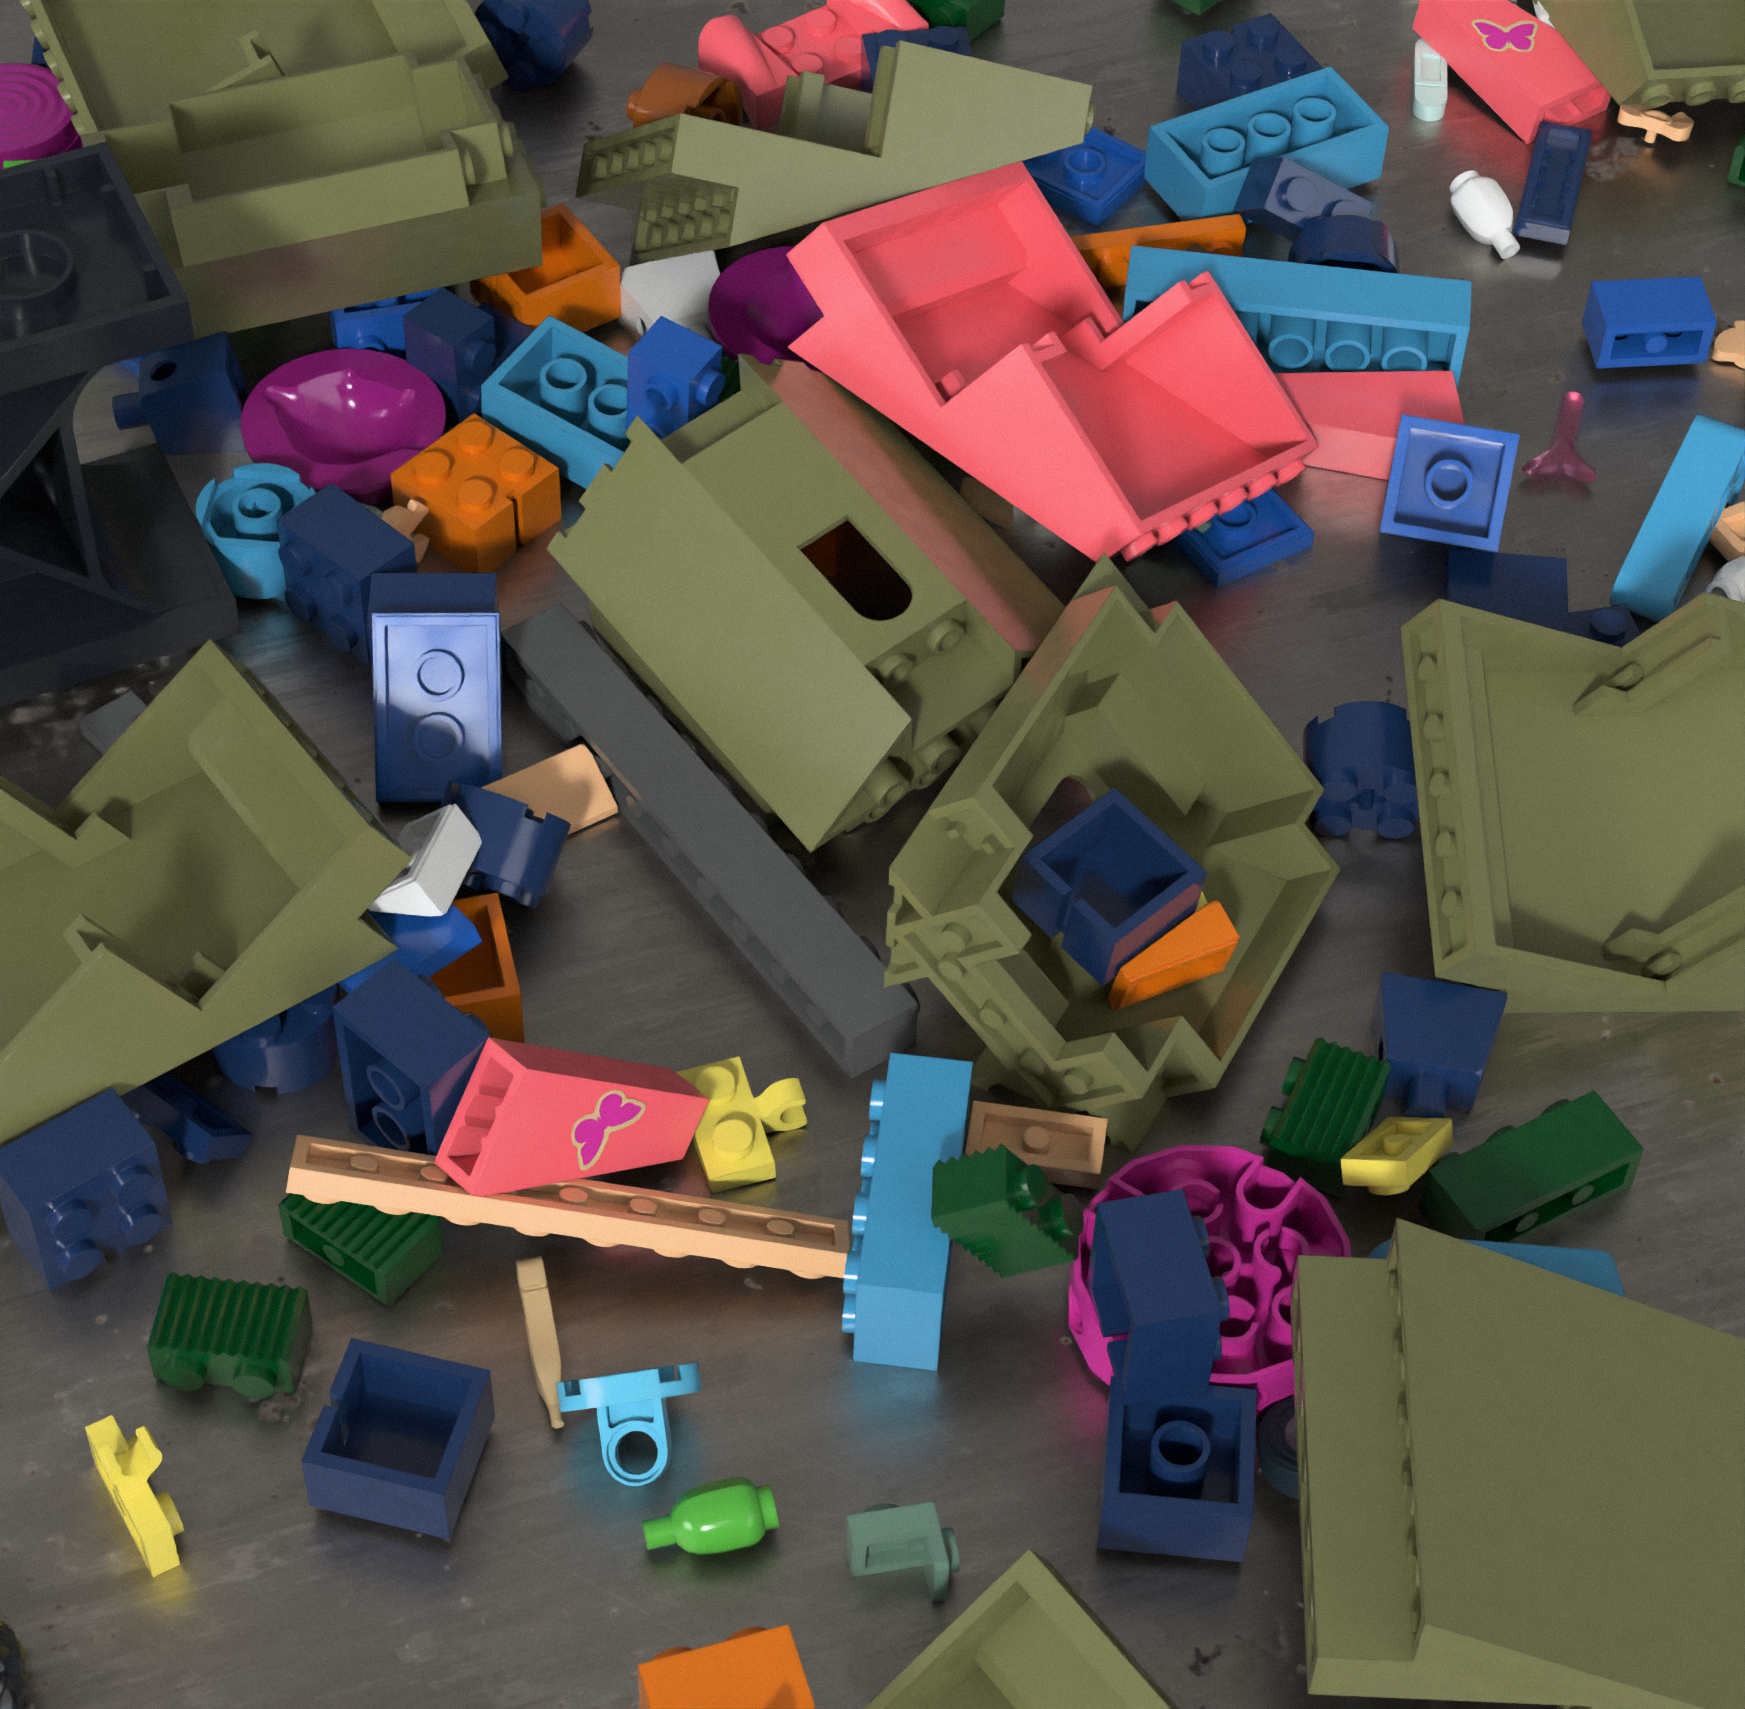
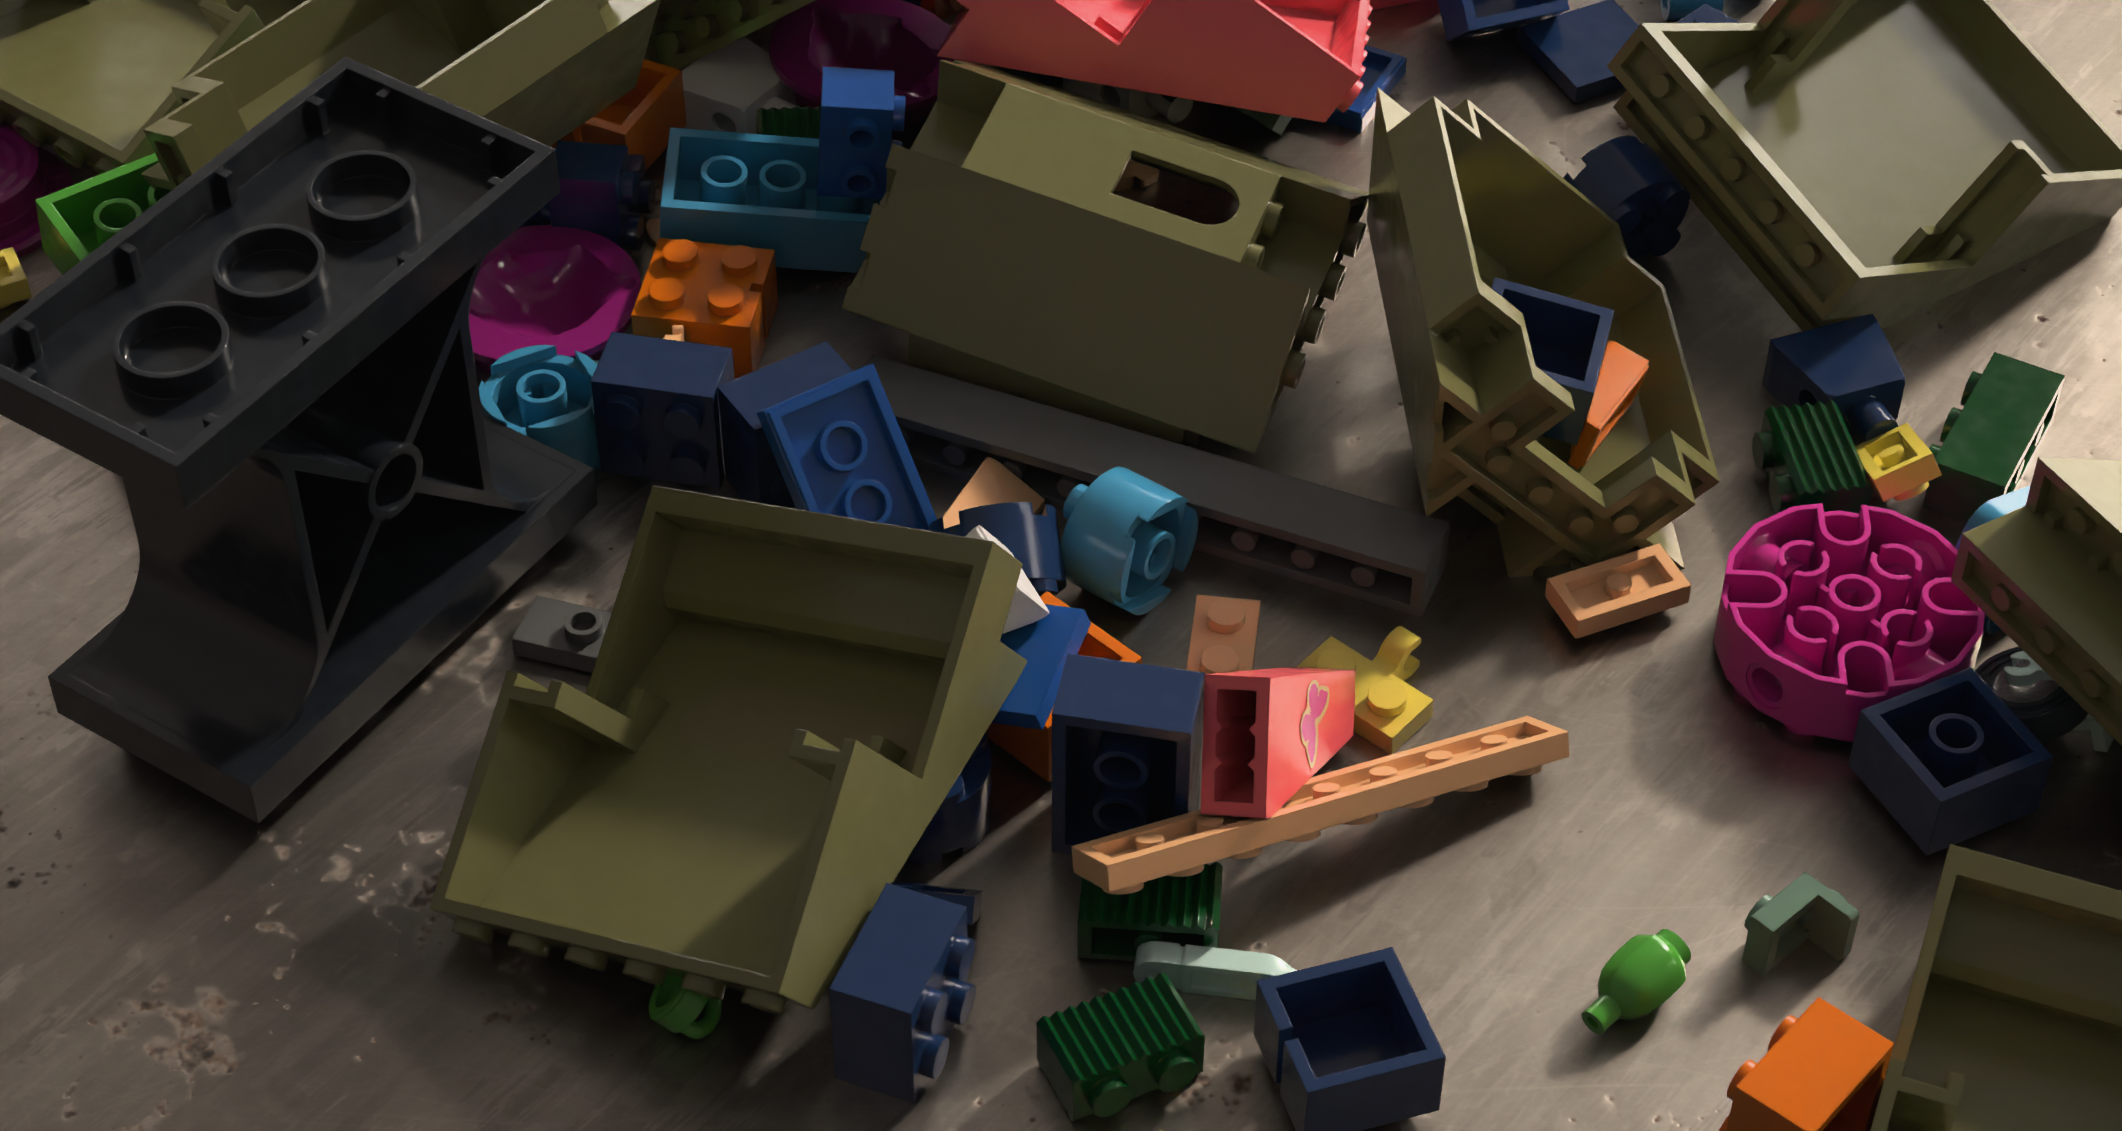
camera: 30 degrees left, 5 degrees down
tan piece [515,1256,564,1428] -> none
medium azure tile [556,1362,702,1486] -> none
dark azure brick [842,1053,973,1371] -> none
dark green brick [931,1144,1084,1278] -> none
dark blue piece [1087,1189,1230,1405] -> none
none -> dark azure brick [1061,466,1198,615]
none -> light aqua piece [1133,941,1297,1001]
none -> light nougat plate [1186,594,1261,674]

